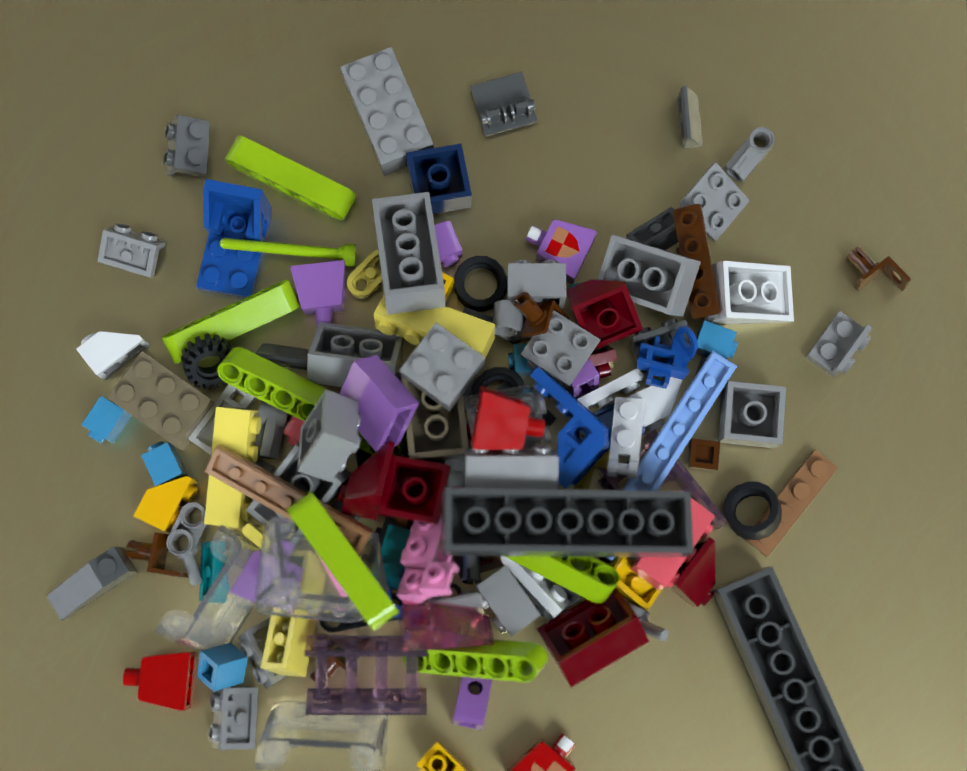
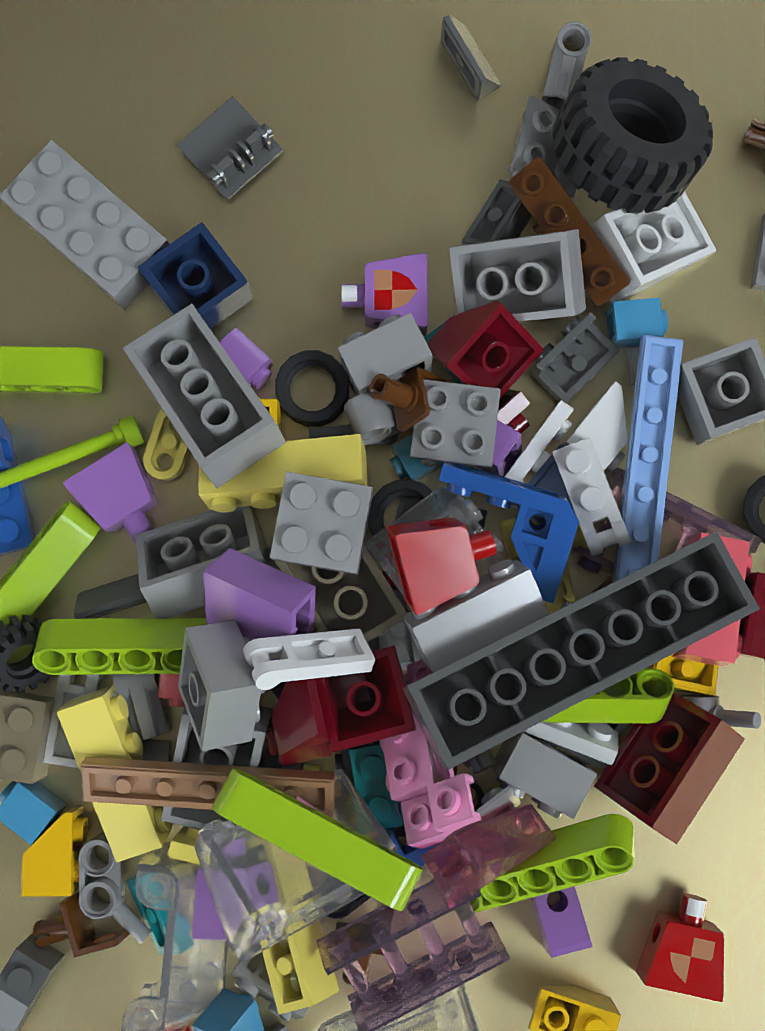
camera: 25 degrees left, 5 degrees up
blue piece [637,325,698,389] -> none
reddish brown plate [688,438,720,471] -> none
none -> white plate [243,629,375,690]
none -> black tyre [552,57,713,214]

